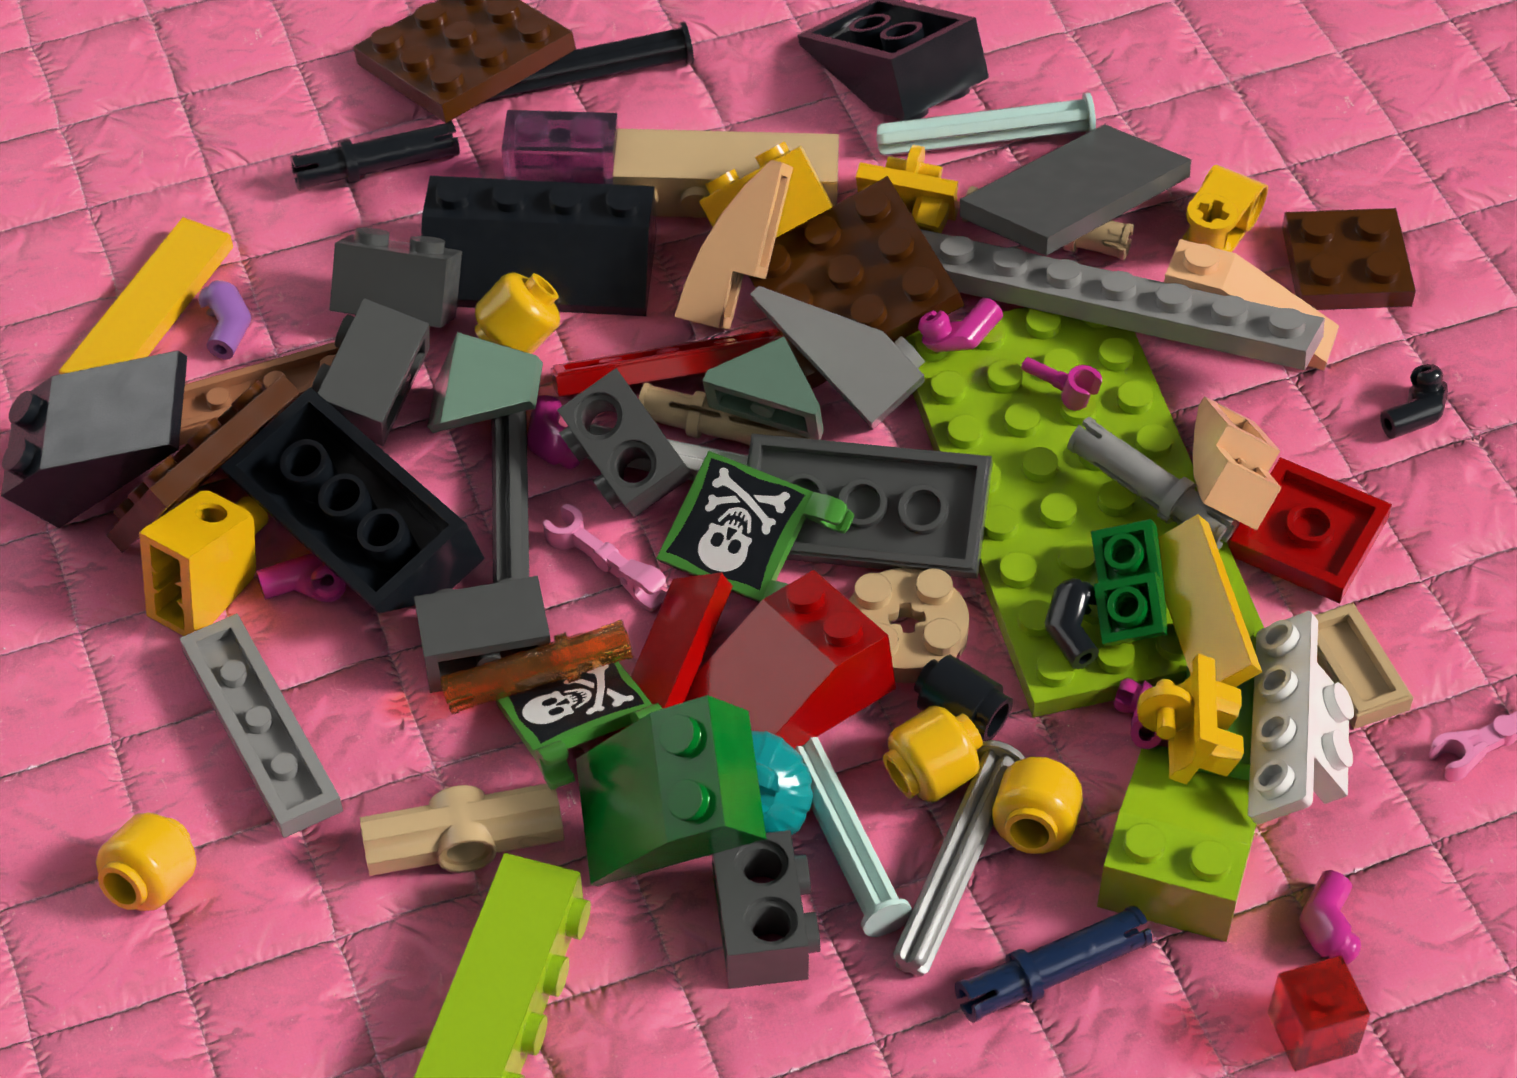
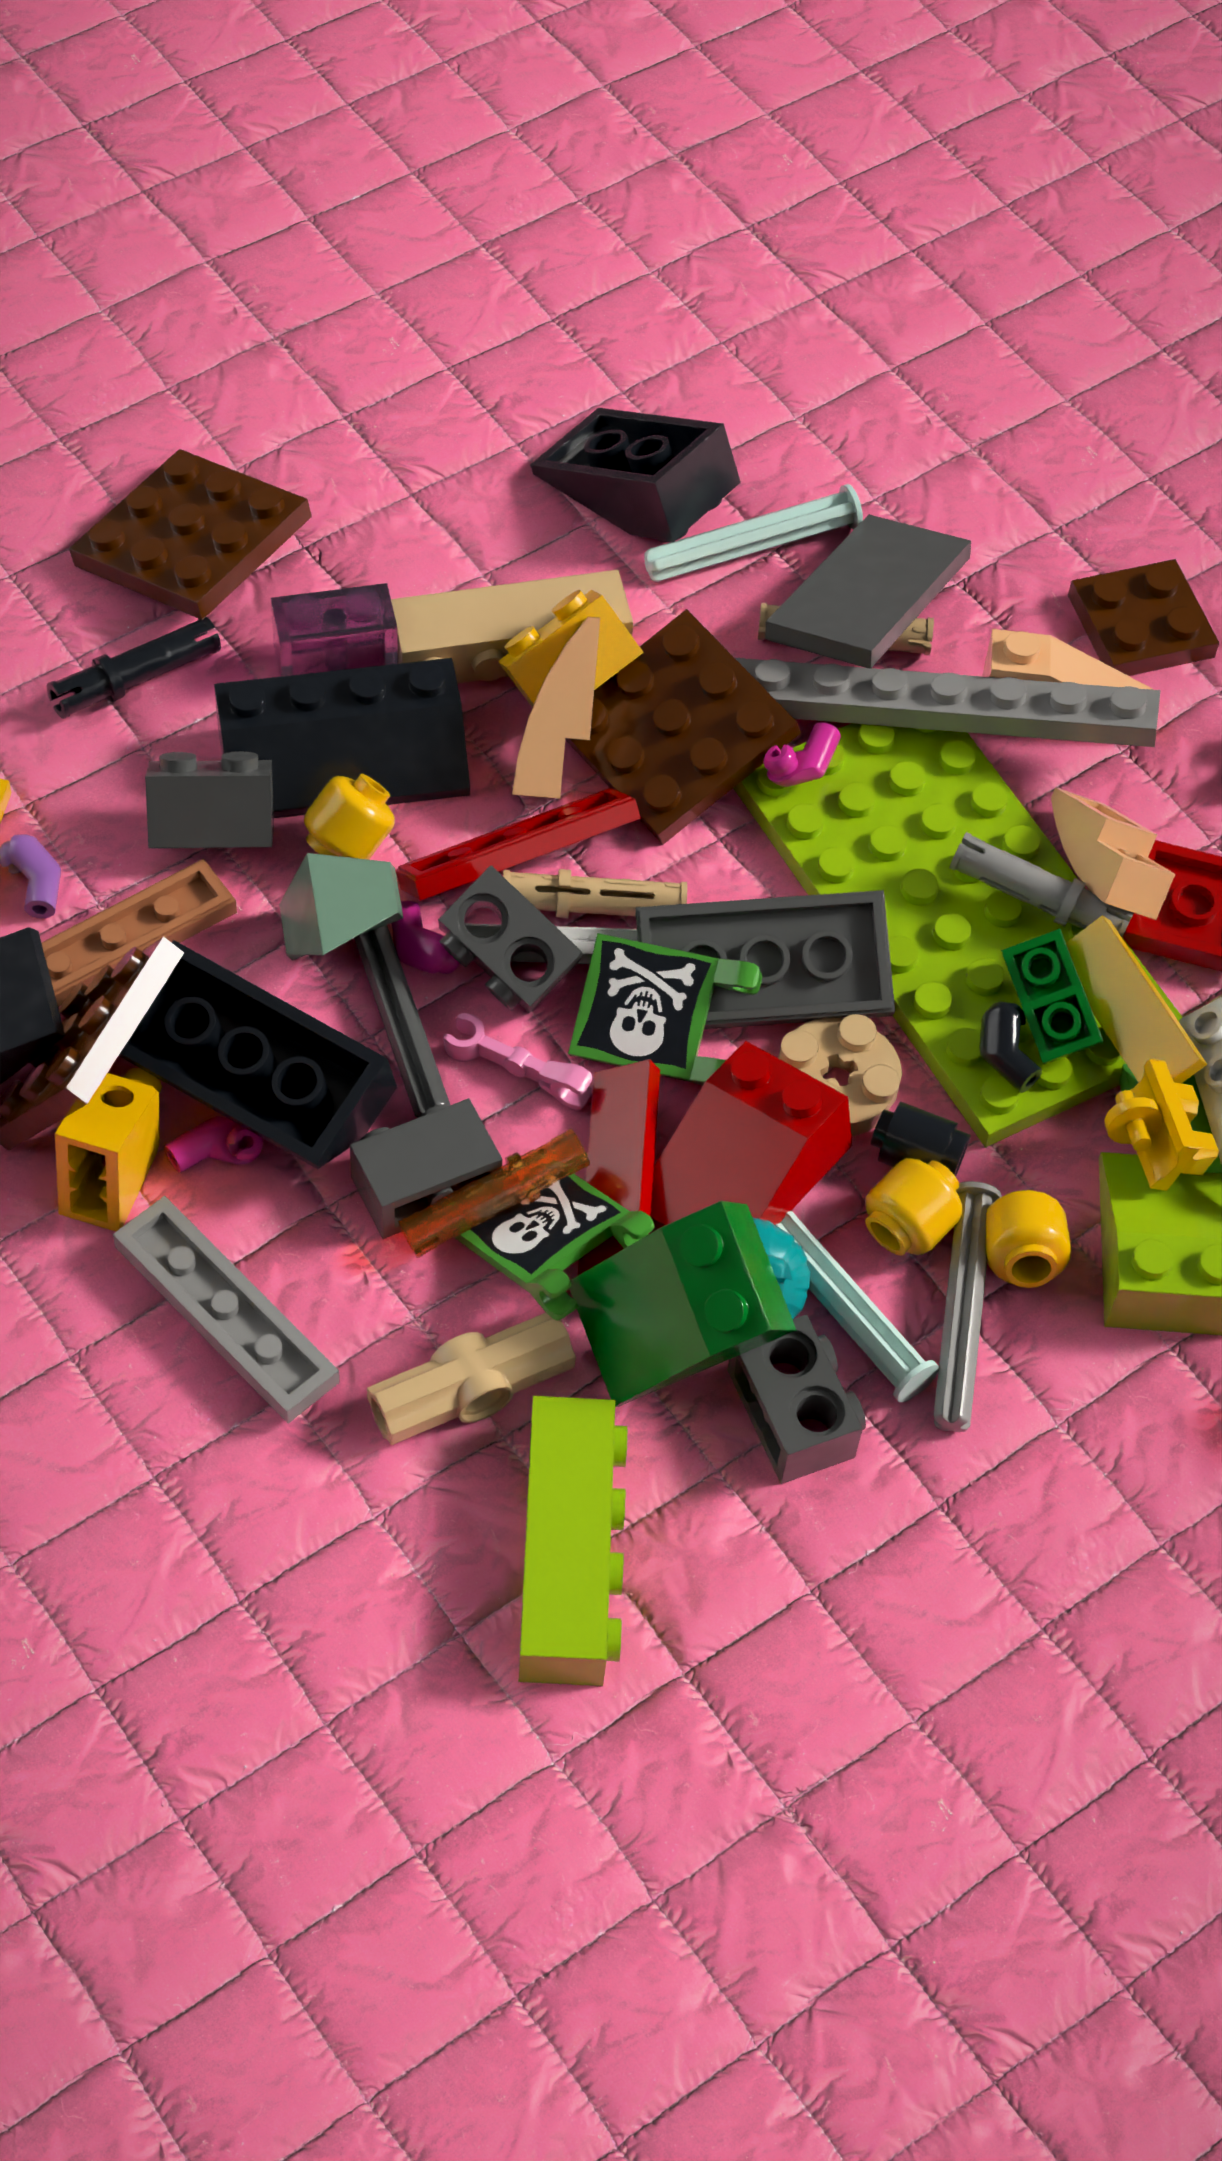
camera: 20 degrees left, 5 degrees up
yellow head [96,812,197,911] -> none
dark grey brick [312,298,430,446] -> none
black axle [489,21,694,100] -> none
sand green slope [703,337,824,440] -> none
light grey slope [750,286,925,429] -> none
yellow hips [856,145,959,233] -> none
dark blue pin [955,905,1152,1023] -> none
dark pink hand [1021,357,1102,411] -> none
dark pink arm [1113,678,1162,749] -> none
yellow piece [1182,164,1268,252] -> none

